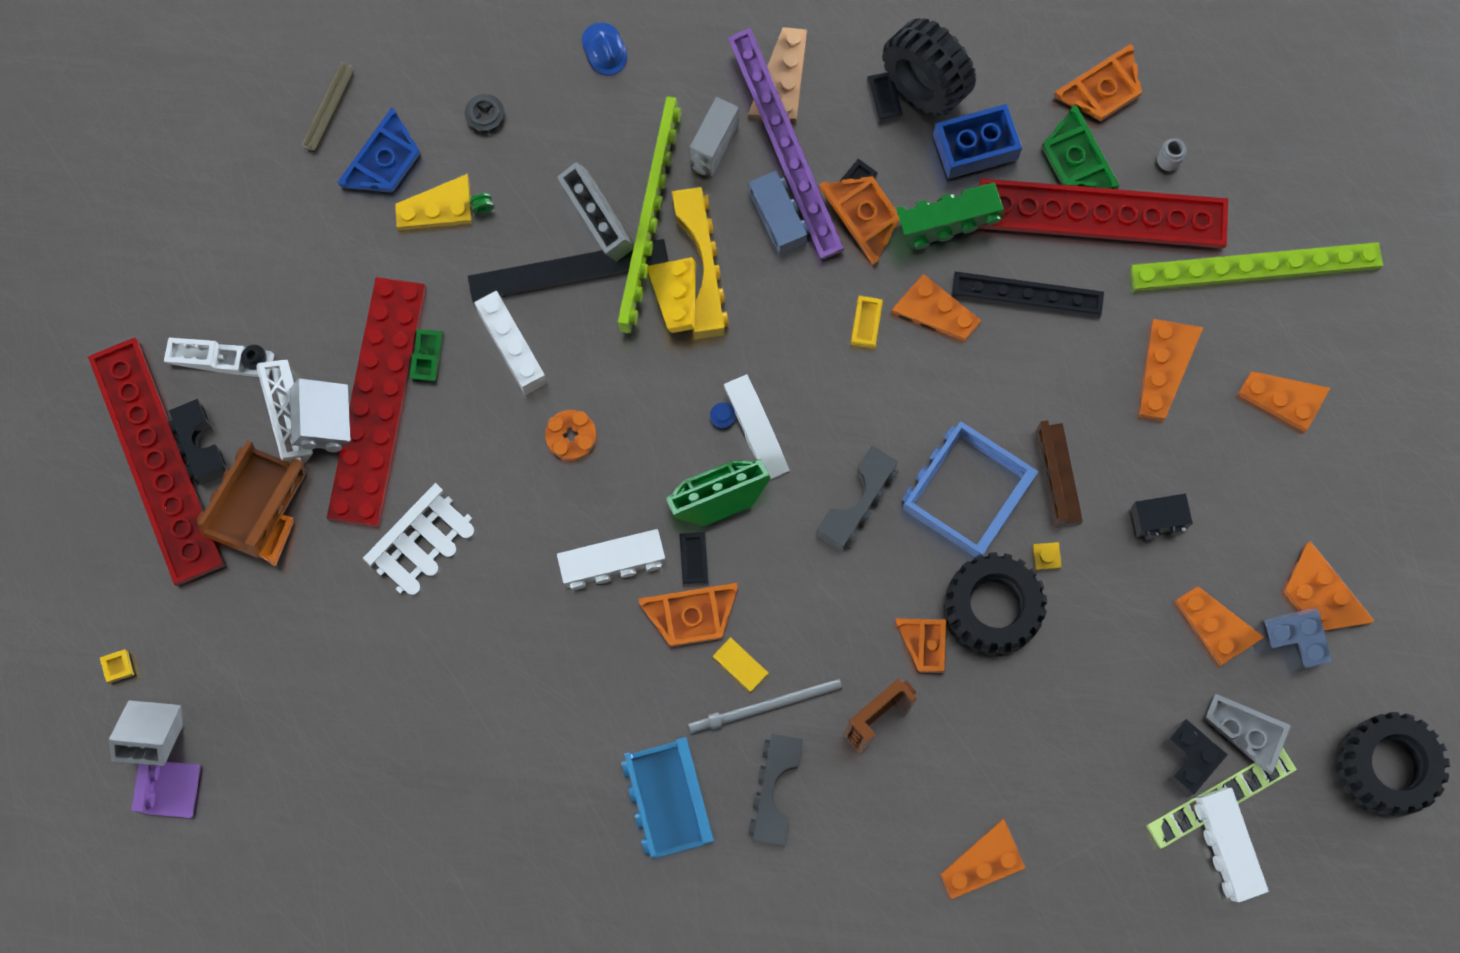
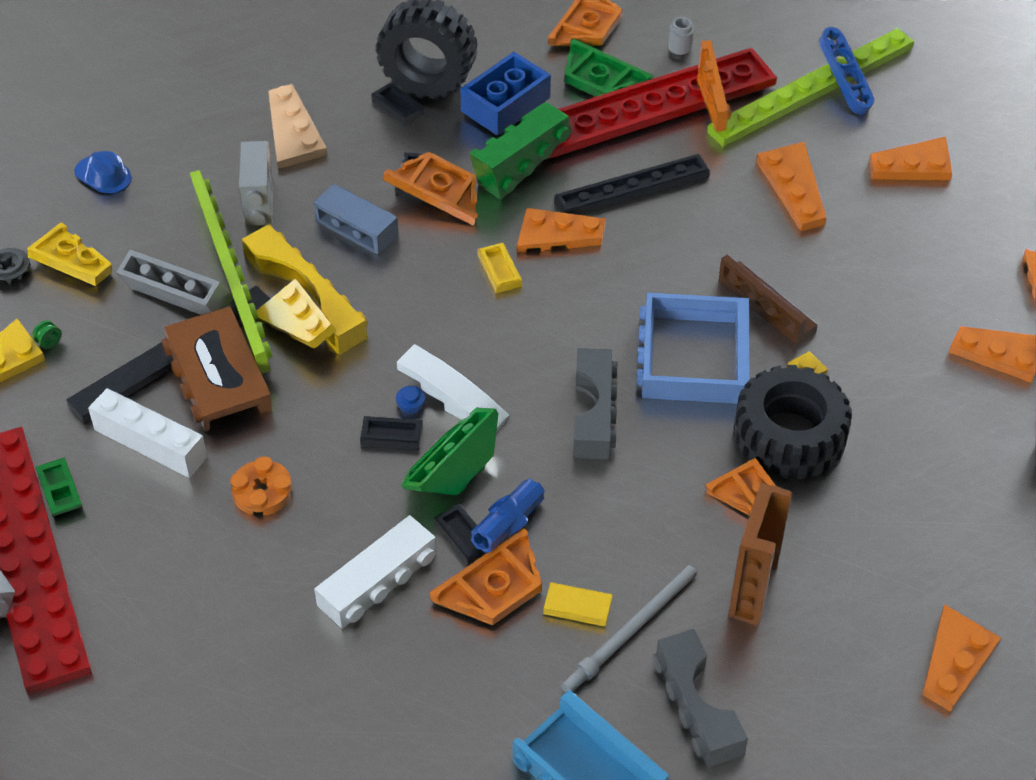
camera: 30 degrees left, 25 degrees down
white fence [363,483,474,595] -> none
medium lavender plate [728,28,845,260] -> none
black brick [1131,493,1193,539] -> none
none -> yellow wing [27,222,112,286]
none -> dark orange panel [161,306,272,432]
none -> black tile [360,416,423,450]
none -> blue piece [470,478,545,553]
none -> orange wing [697,40,731,132]
none -> blue beam [819,27,874,115]

